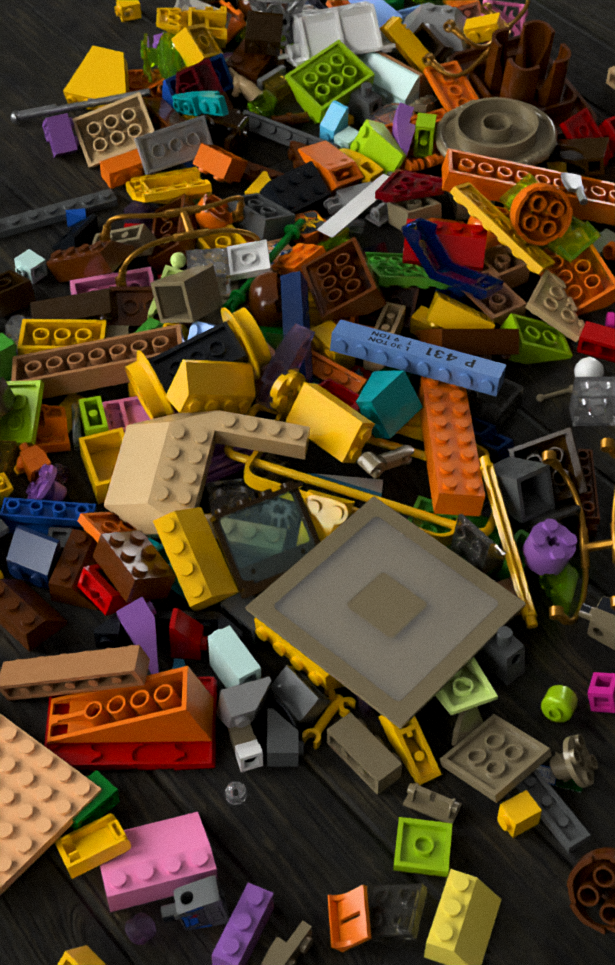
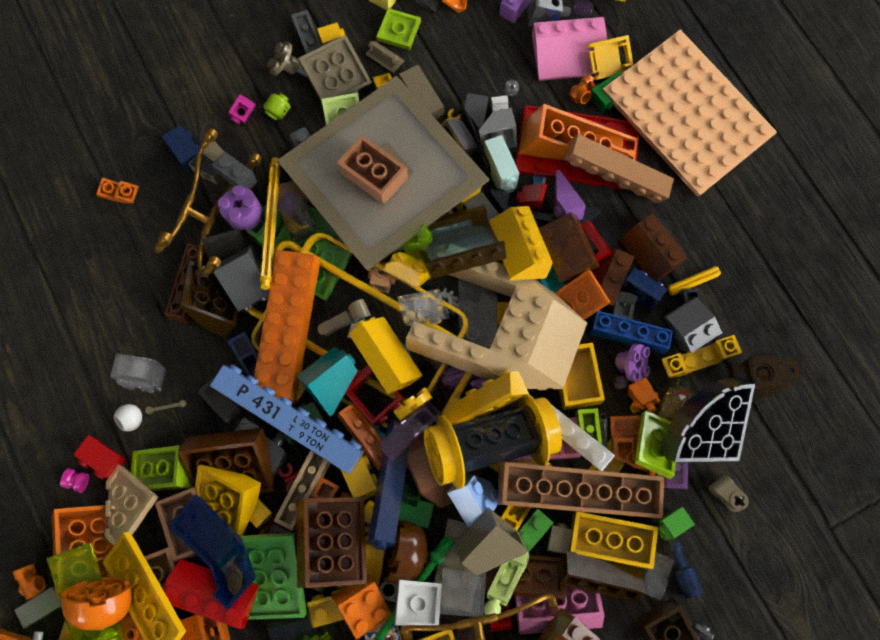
camera: 170 degrees left, 25 degrees up
none -> dark grey brick [212,151,257,190]
none -> nougat brick [337,135,408,205]
none -> clear slope [397,289,446,327]
none -> clear neon green bracket [403,224,432,252]
none -> white plate [552,405,615,471]
none -> orange plate [569,73,596,104]

